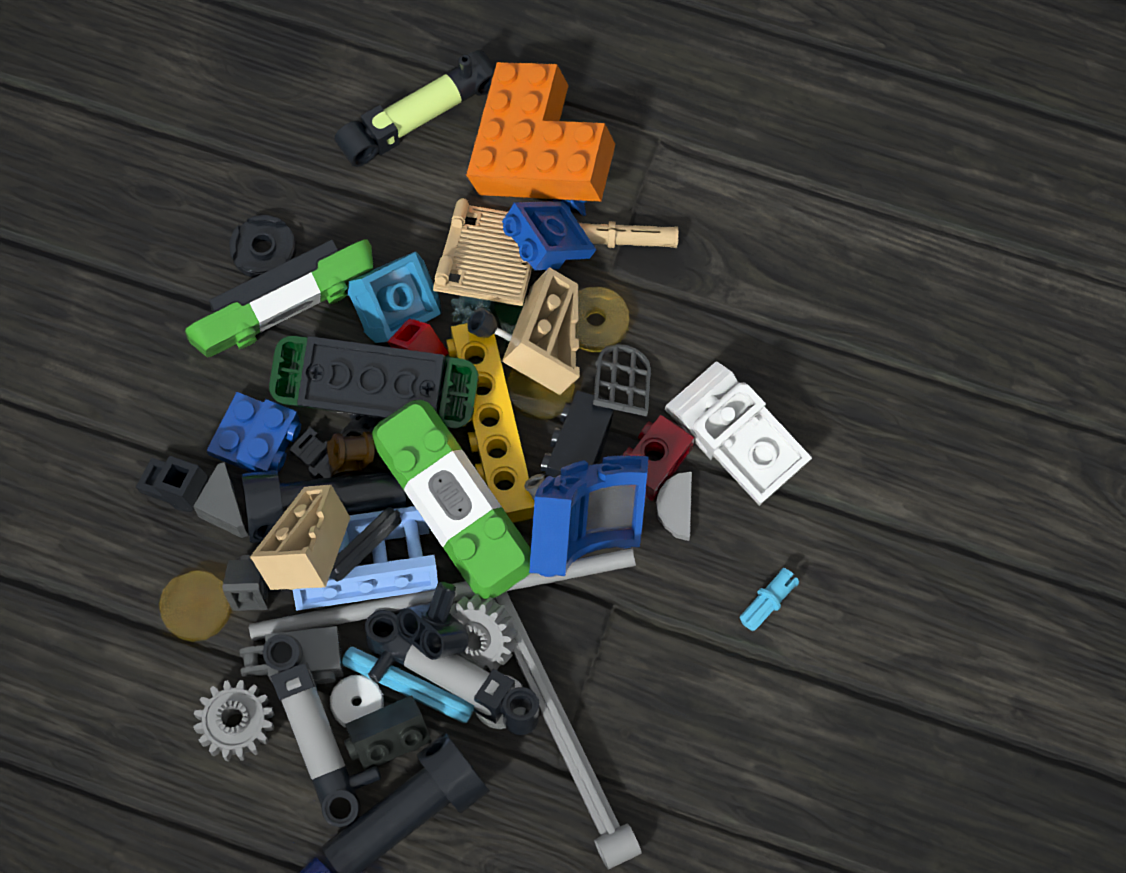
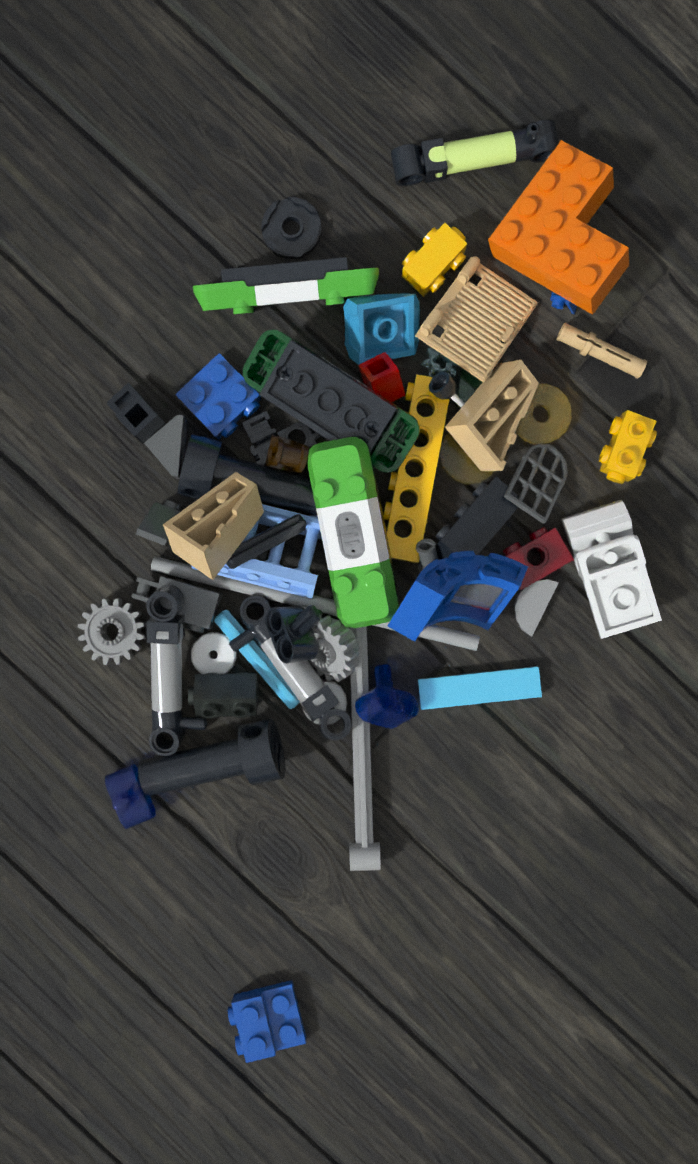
camera: 25 degrees right, 20 degrees up
clear yellow tile [159,570,231,642] -> none
blue plate [502,201,596,270] -> none
medium azure axle [740,568,799,631] -> none
none -> clear blue beam [355,664,419,729]
none -> yellow brick [402,223,467,297]
none -> medium azure tile [417,666,542,710]
none -> yellow brick [599,410,657,484]

